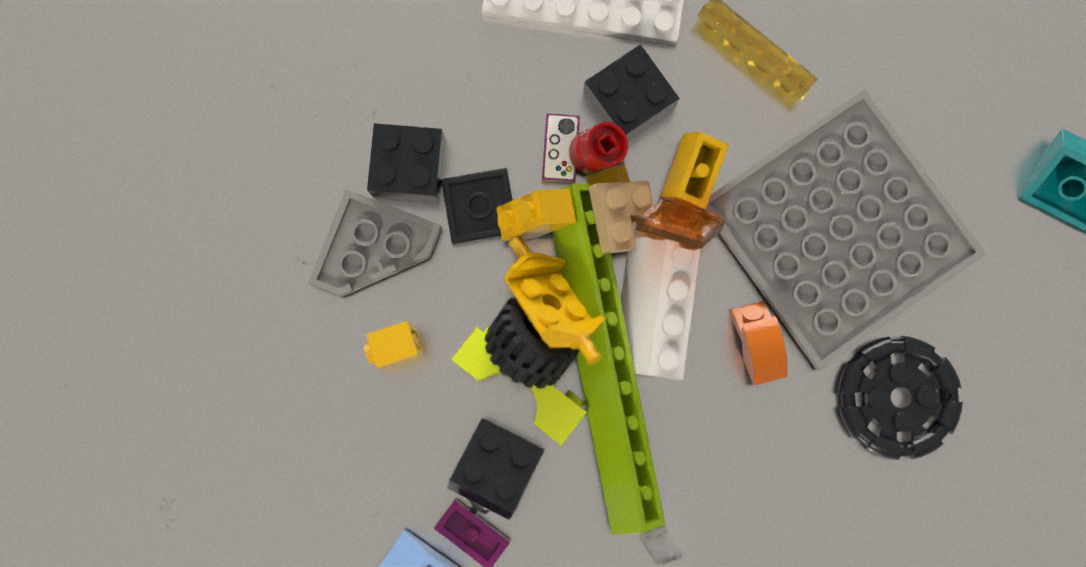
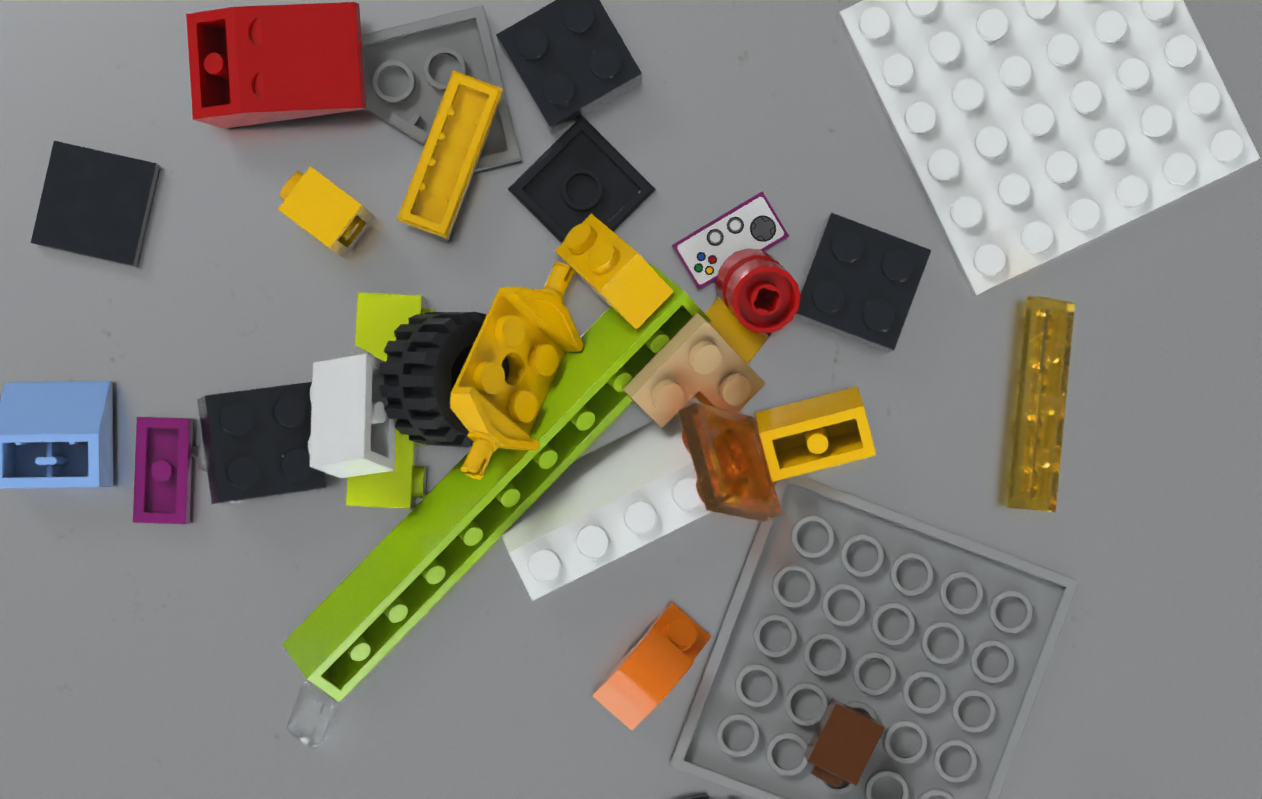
camera: 60 degrees right, 5 degrees up
none -> black tile [31,141,160,267]
none -> red slope [186,2,366,129]
none -> white brick [308,353,396,478]
none -> yellow plate [397,70,504,240]
none -> reddish brown brick [804,698,885,787]

